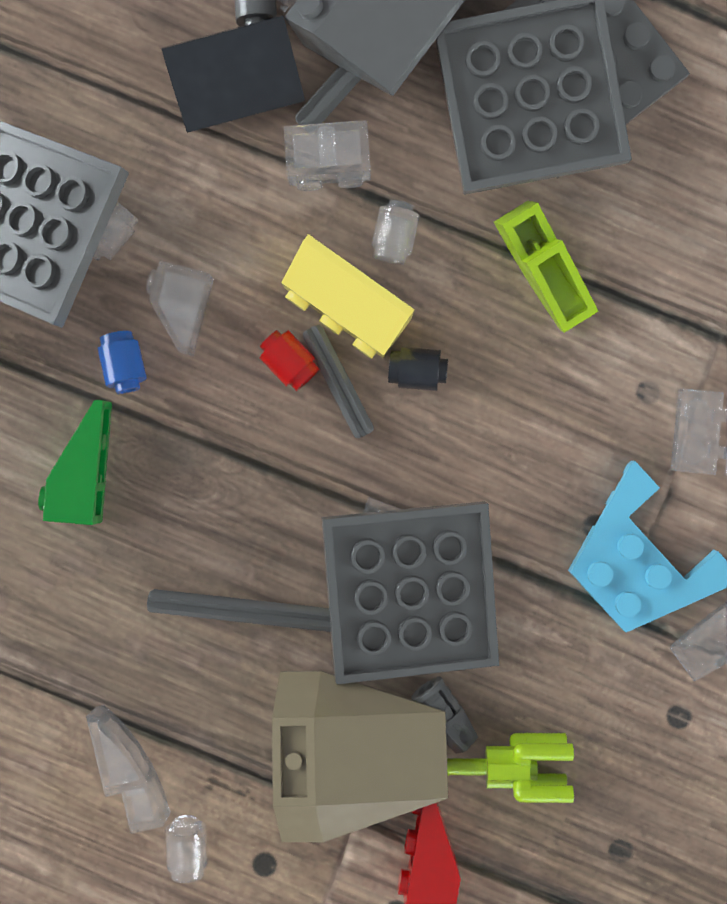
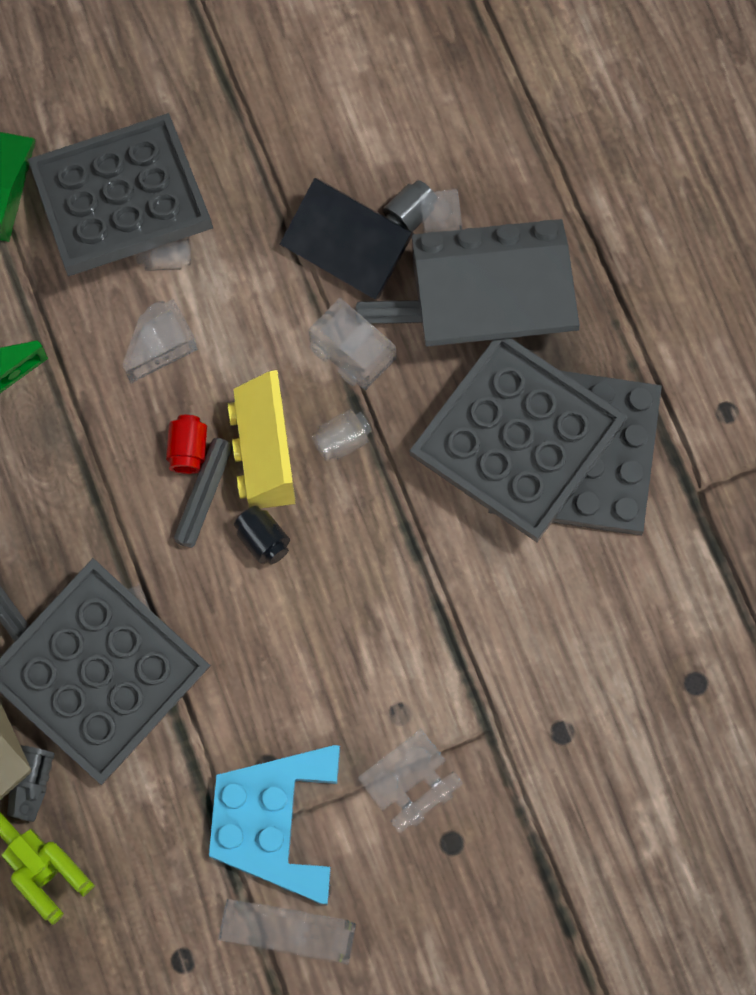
camera: 50 degrees right, 15 degrees down
blue brick [98,331,147,394] -> none
lime slope [494,200,599,333] -> none

